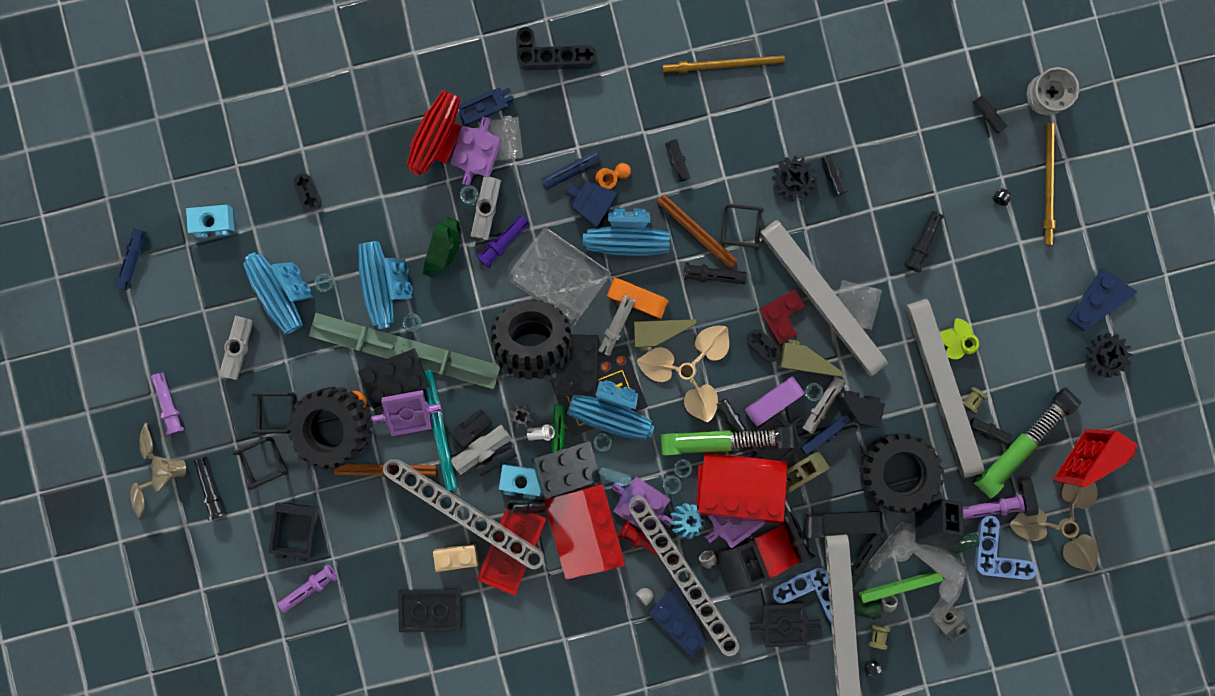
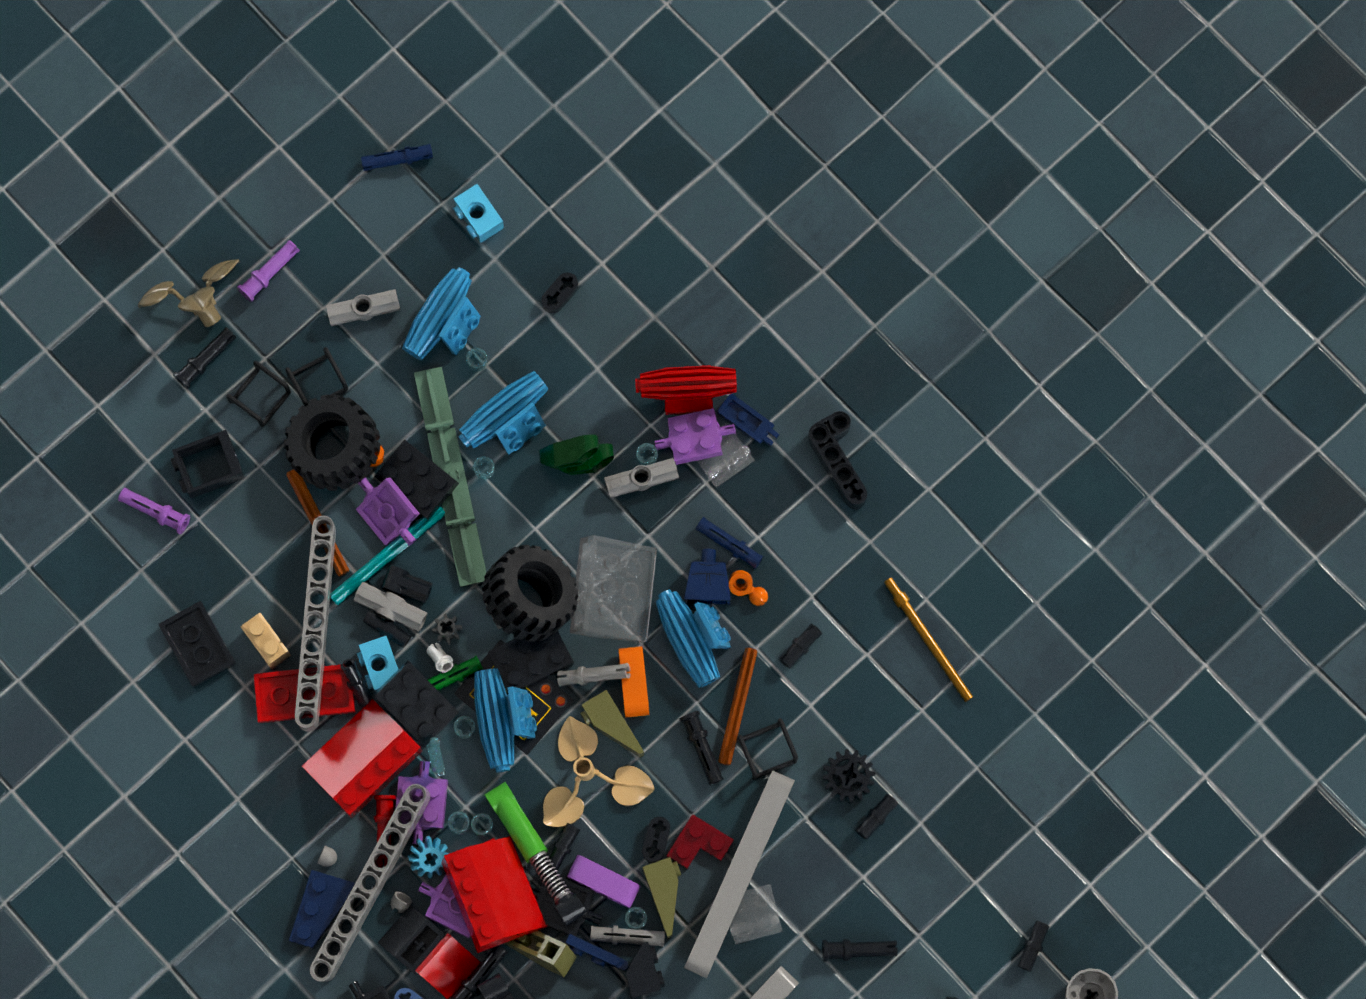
camera: 65 degrees right, 10 degrees down
dark purple pin [476,215,530,269] -> none

